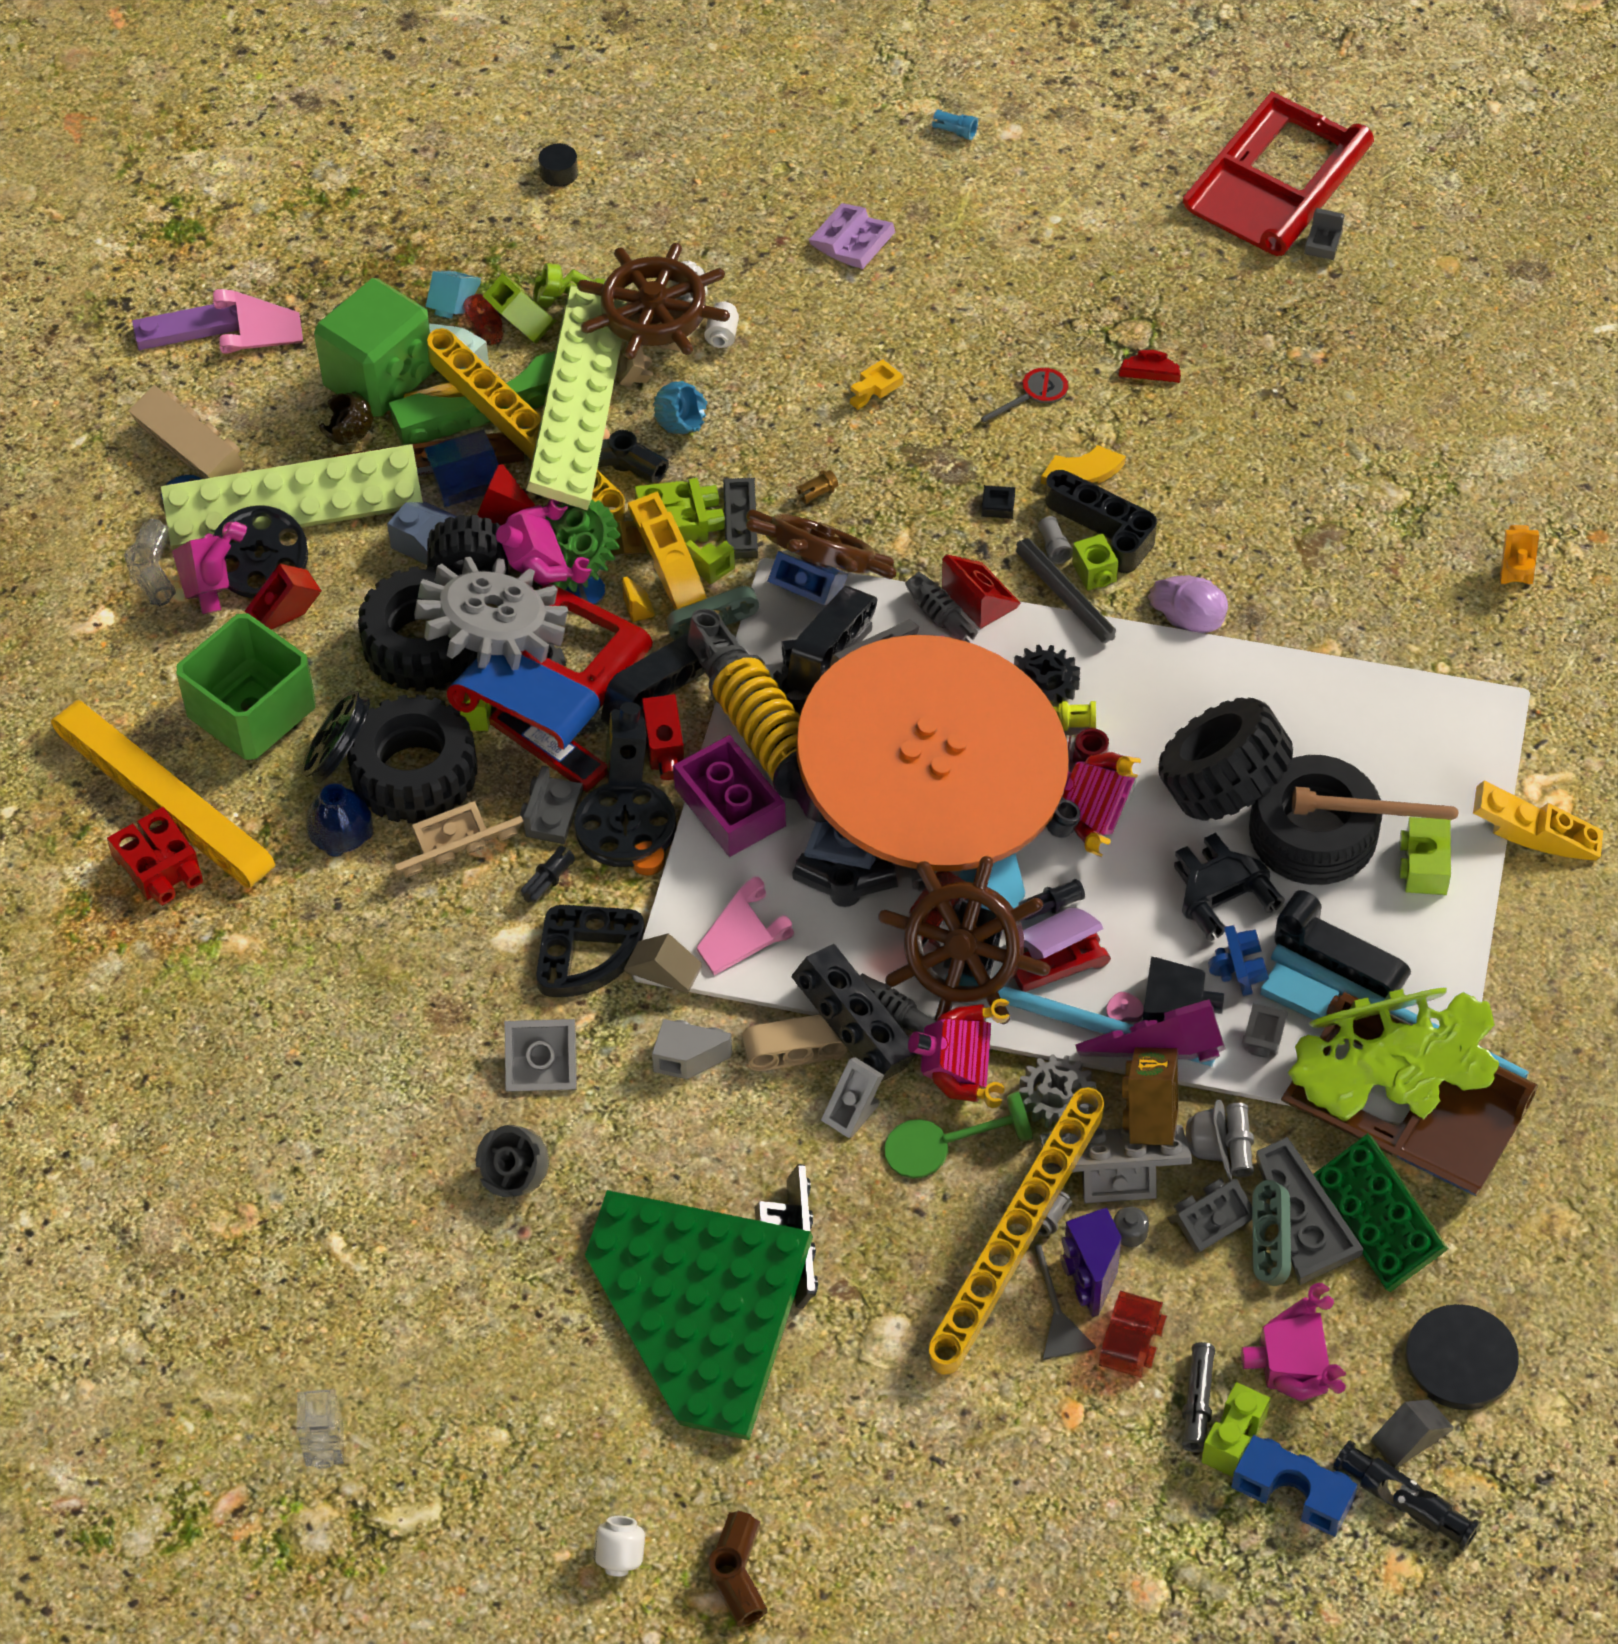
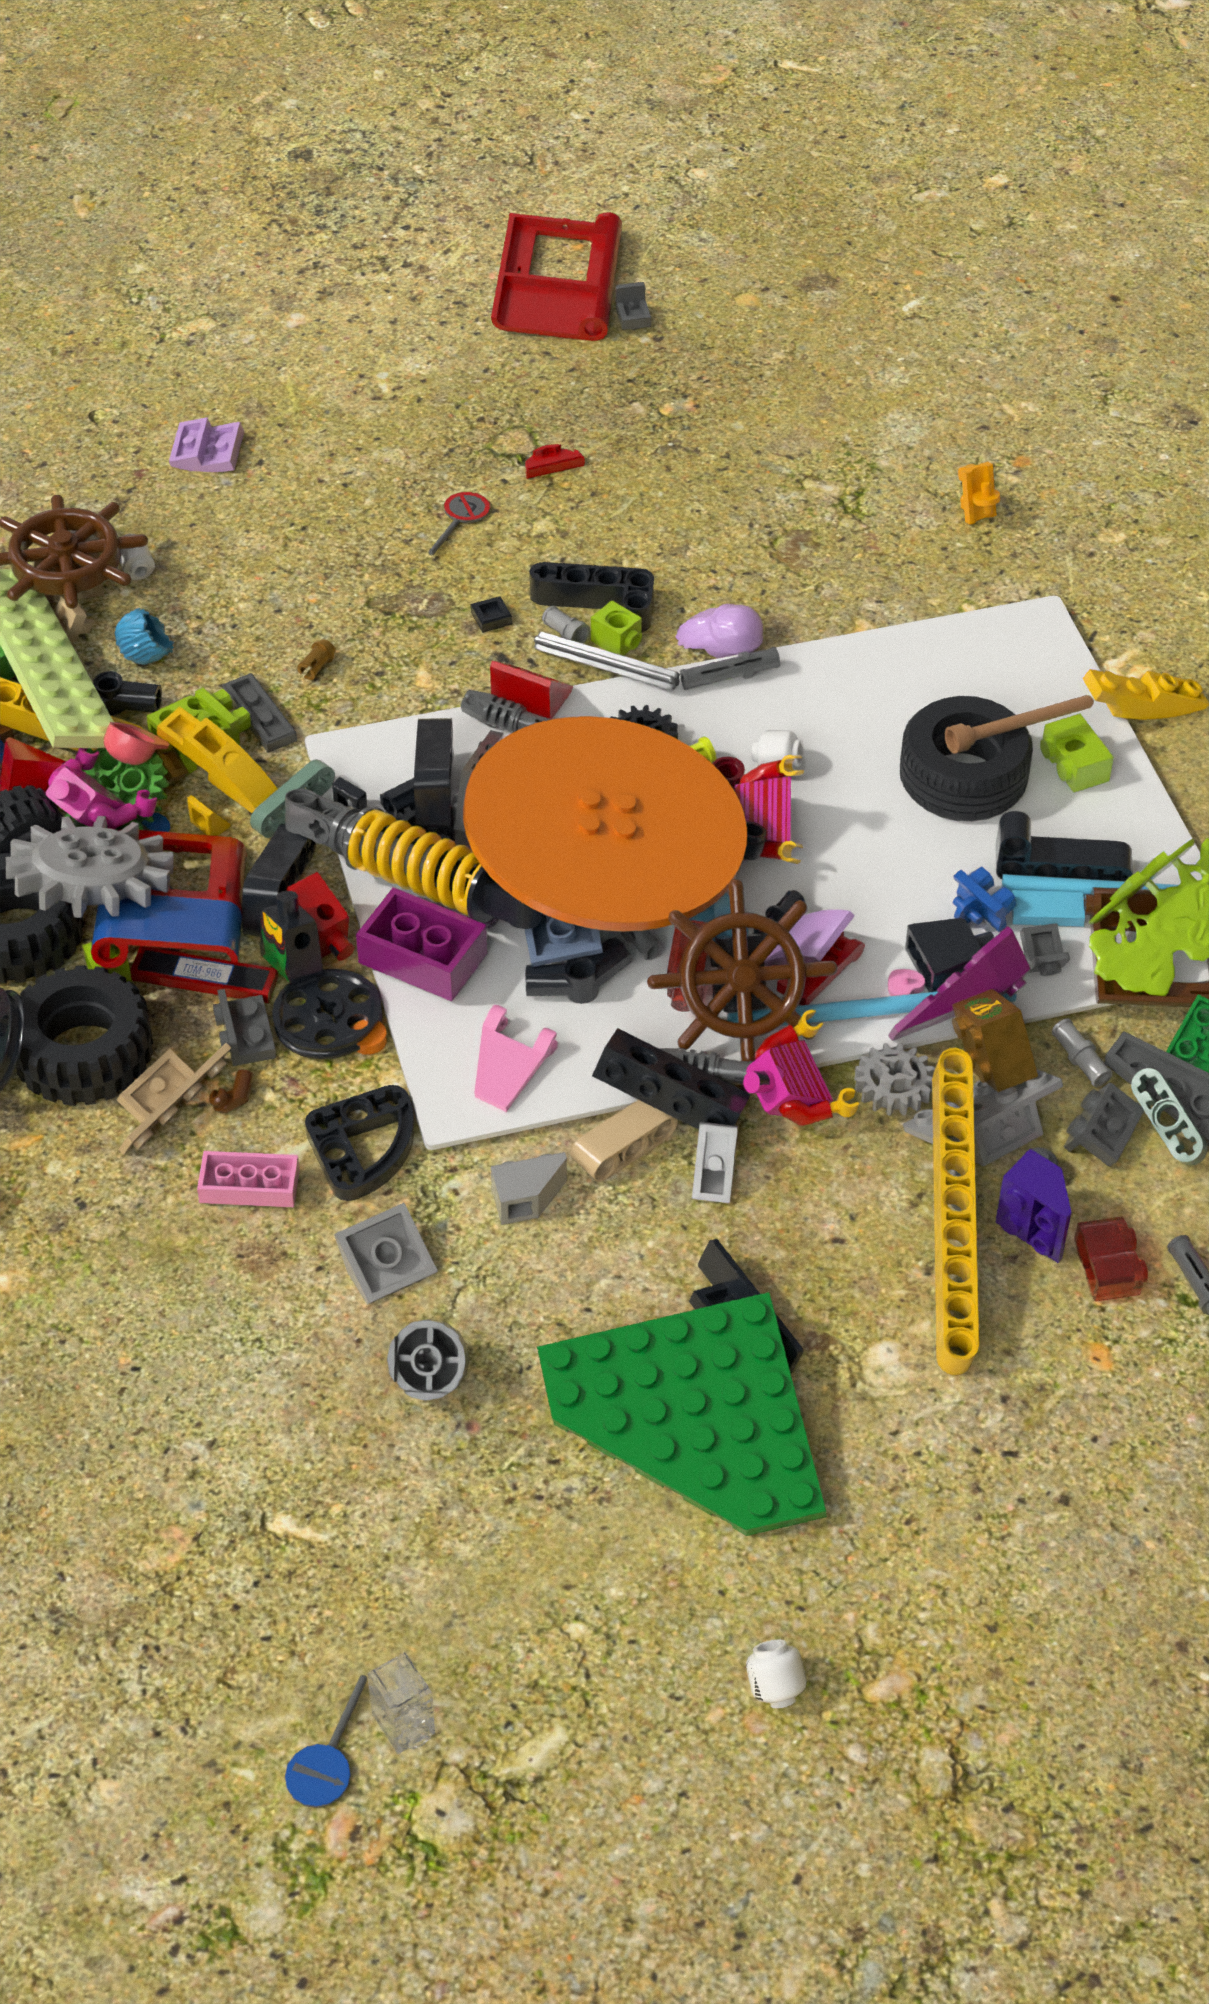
camera: 30 degrees left, 5 degrees down
clear blue piece [306,783,374,857] -> none
black axle [520,846,575,903] -> none
dark tan slope [624,933,702,993] -> none
lime panel [686,540,735,585] -> none
reddish brown piece [709,1510,767,1627] -> none
reddish brown brick [746,509,896,605] -> none
yellow plate [850,359,904,410] -> none
bright green piece [885,1091,1033,1179] -> none
dark azure pin [932,109,978,140] -> none
dark grey piece [1035,1244,1096,1360] -> none
yellow tile [1041,445,1126,485] -> none
black tyre [1158,697,1293,821] -> none
black connector [1174,832,1285,941] -> none
light grey piece [1186,1100,1232,1180] -> none
none -> coral cap [104,722,170,765]
none -> bright pink piece [197,1151,300,1207]
none -> reddish brown arm [209,1069,254,1114]
none -> blue piece [285,1675,367,1808]
none -> black tile [332,777,367,810]
none -> dark grey pin [680,647,780,690]
none -> white head [752,730,804,771]

